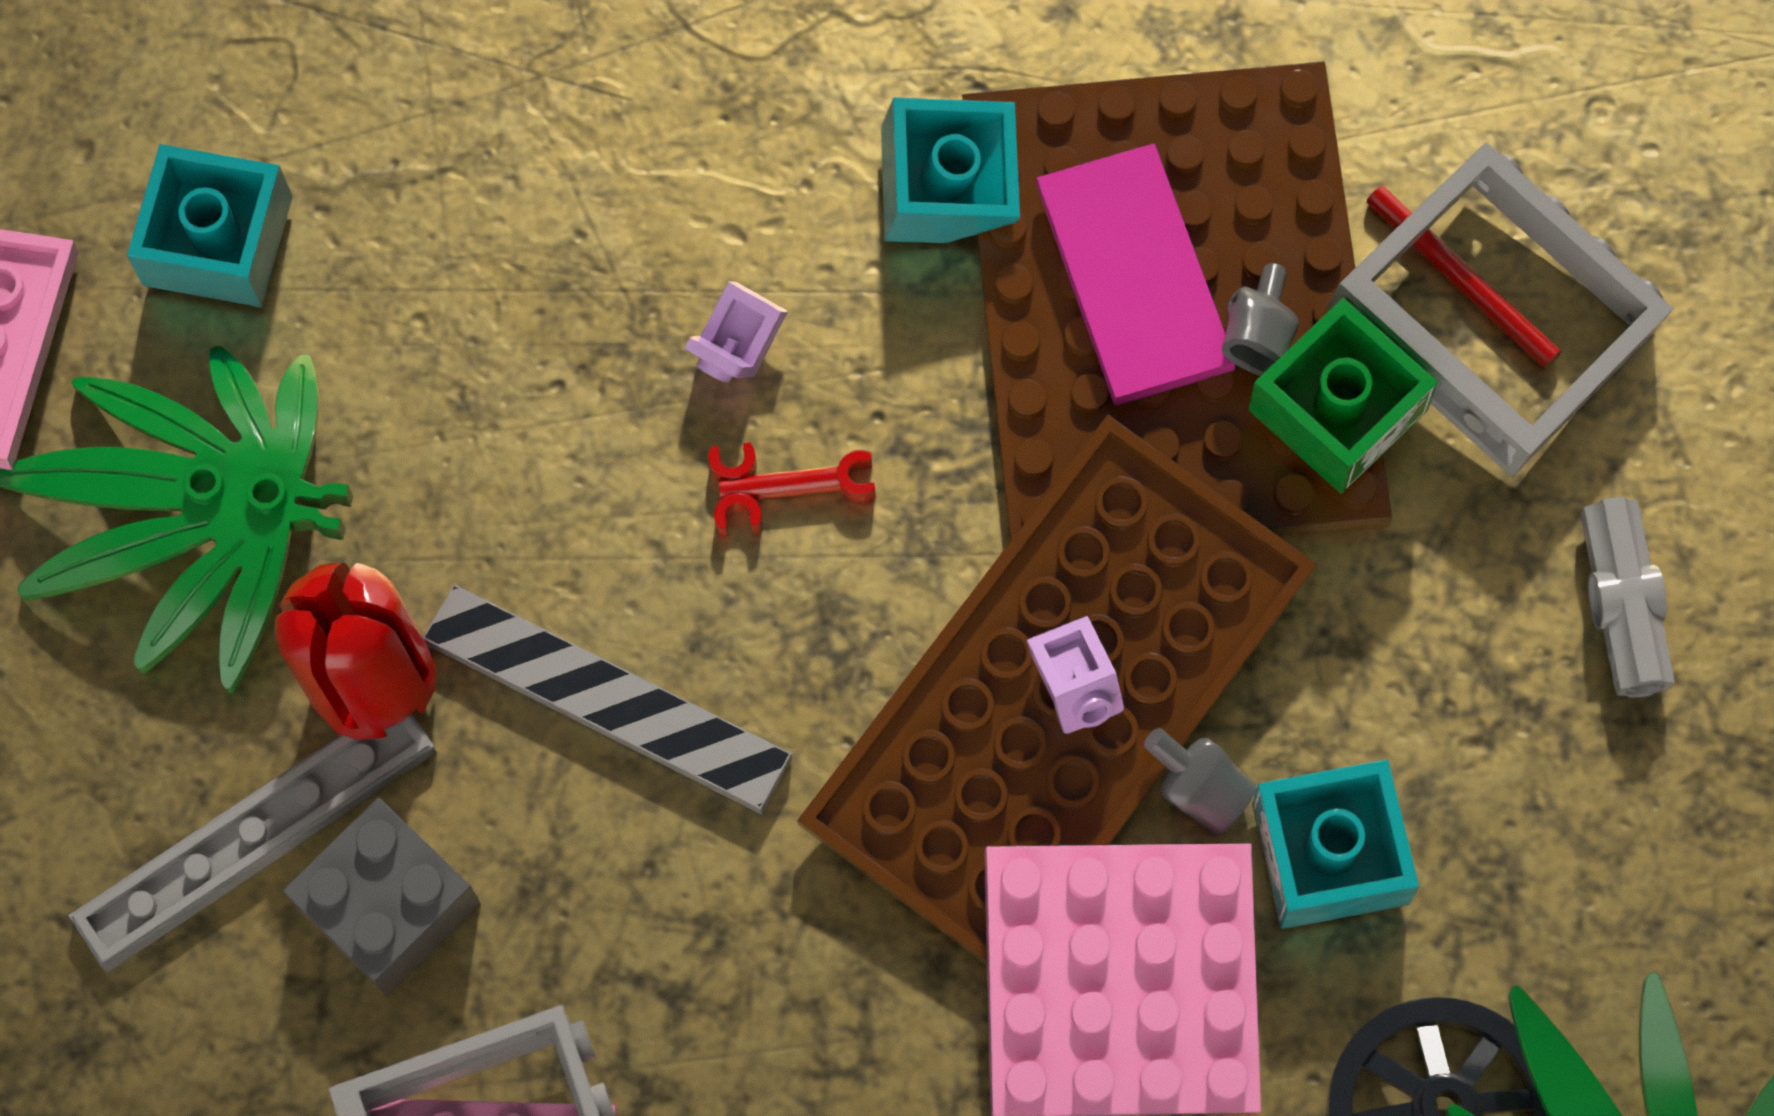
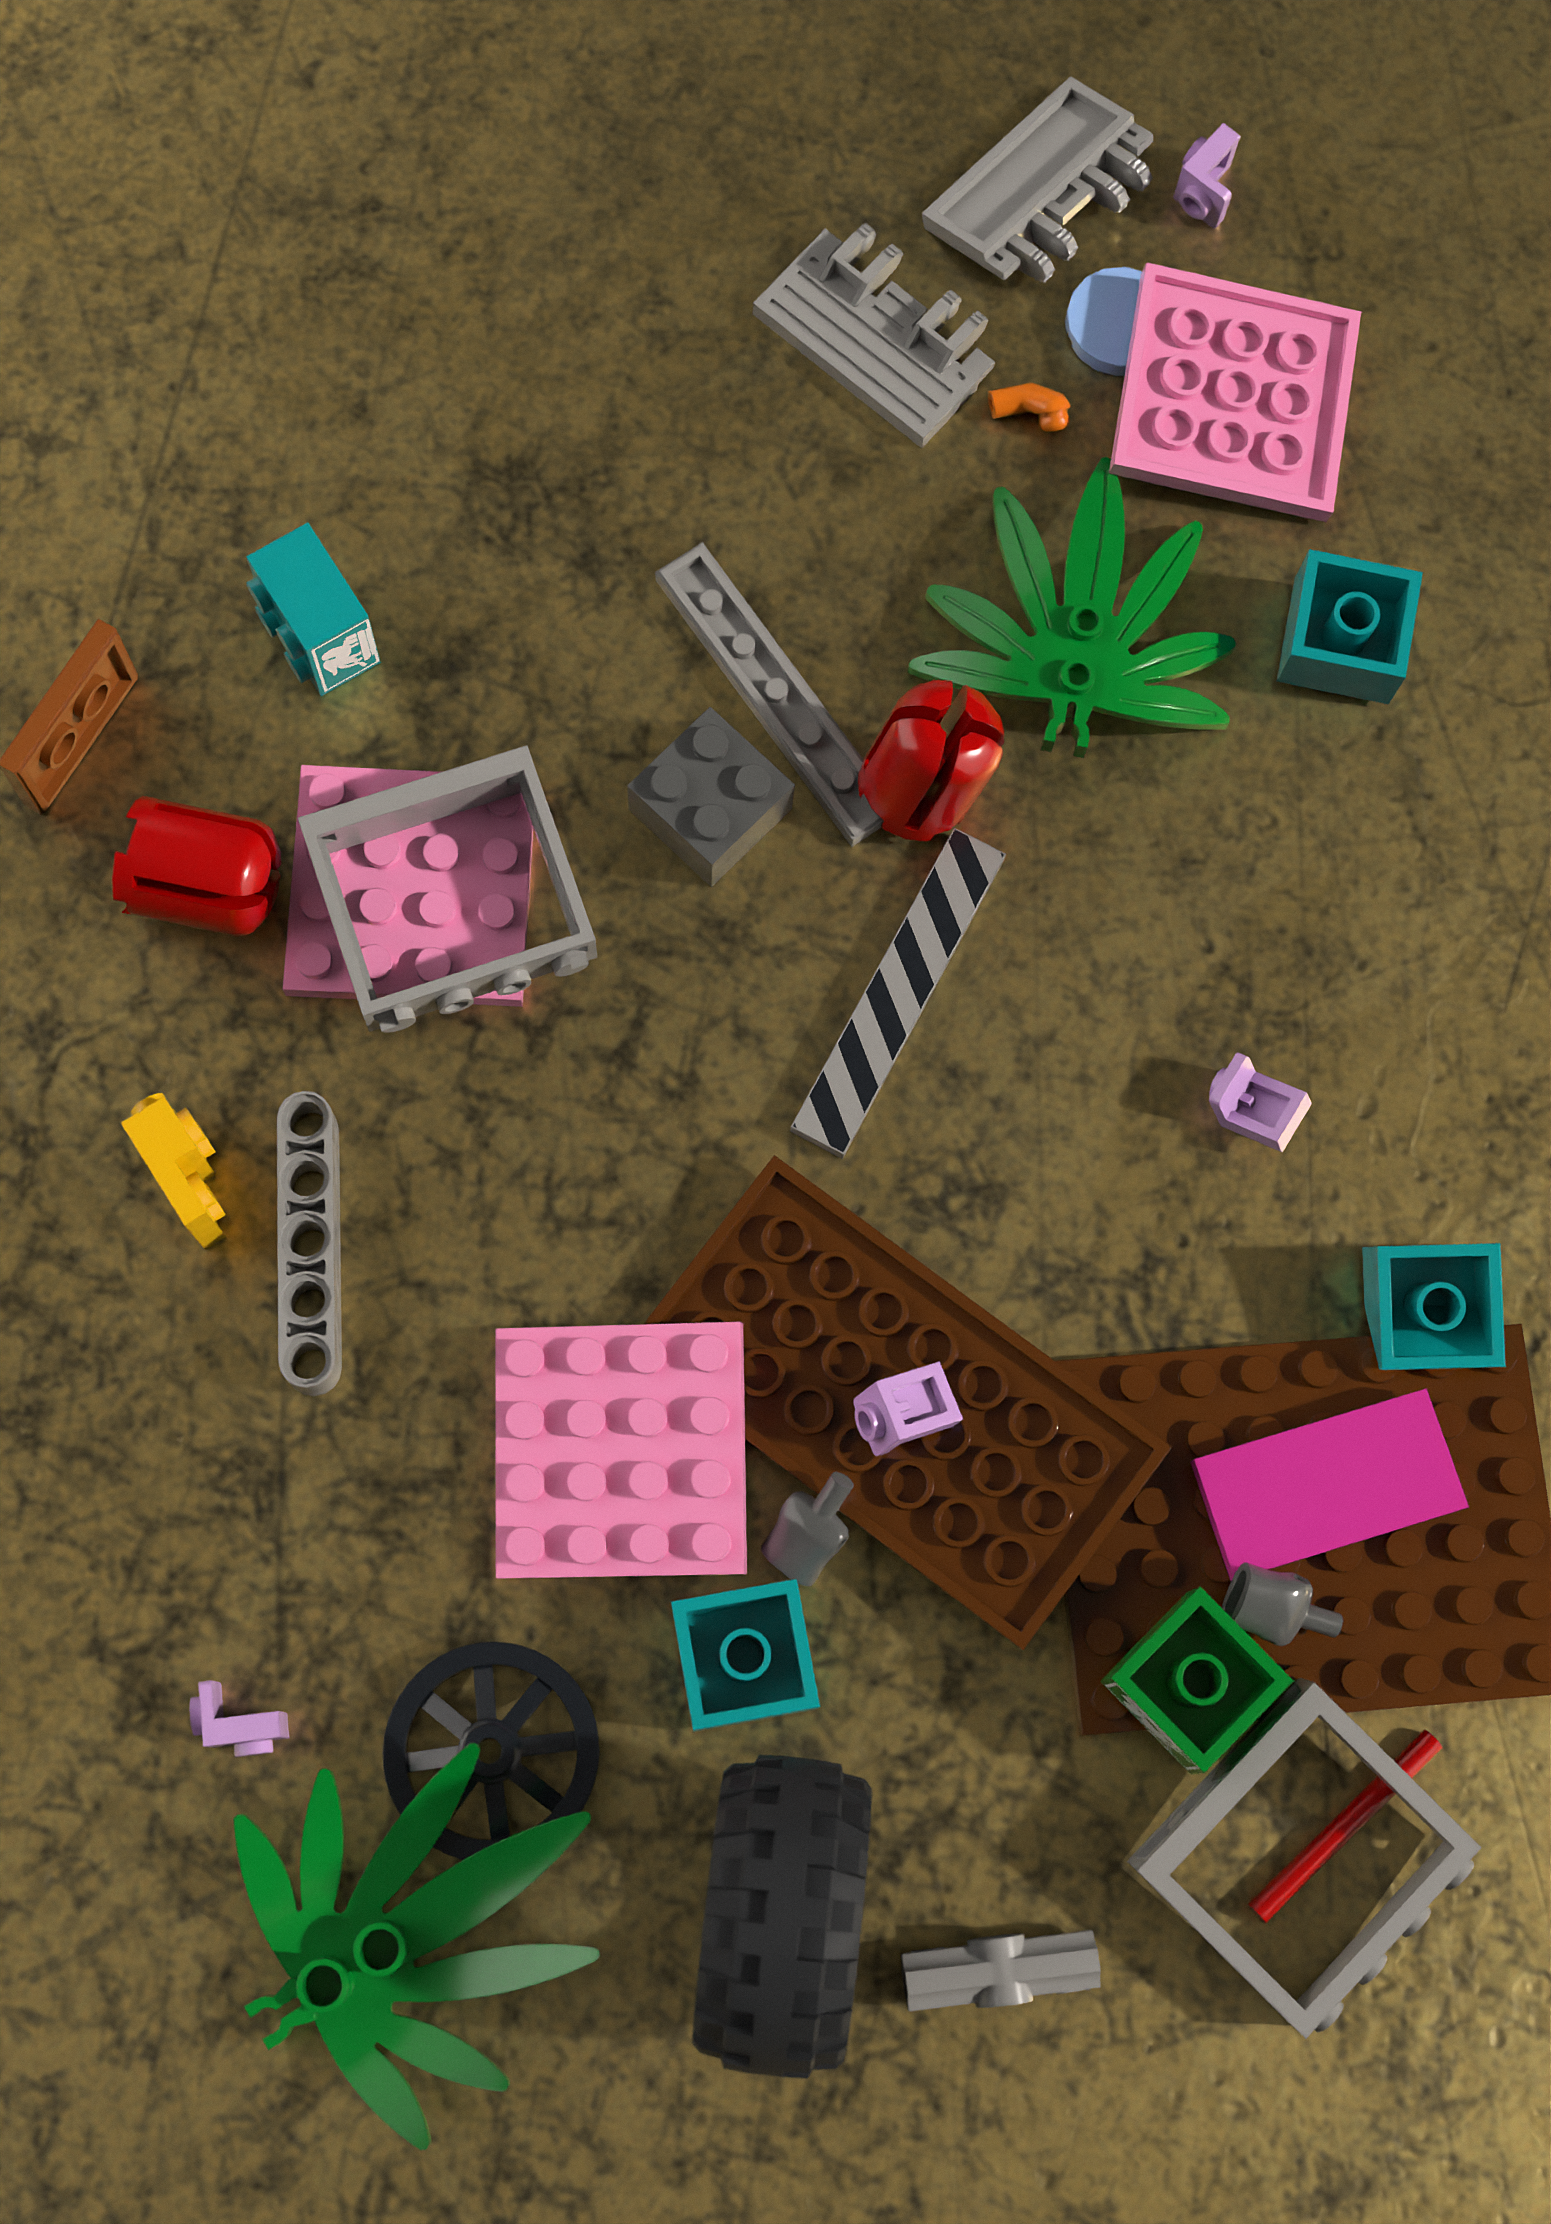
camera: 80 degrees right, 5 degrees up
red bar [708,442,876,537] -> none
none -> black tyre [692,1755,872,2079]

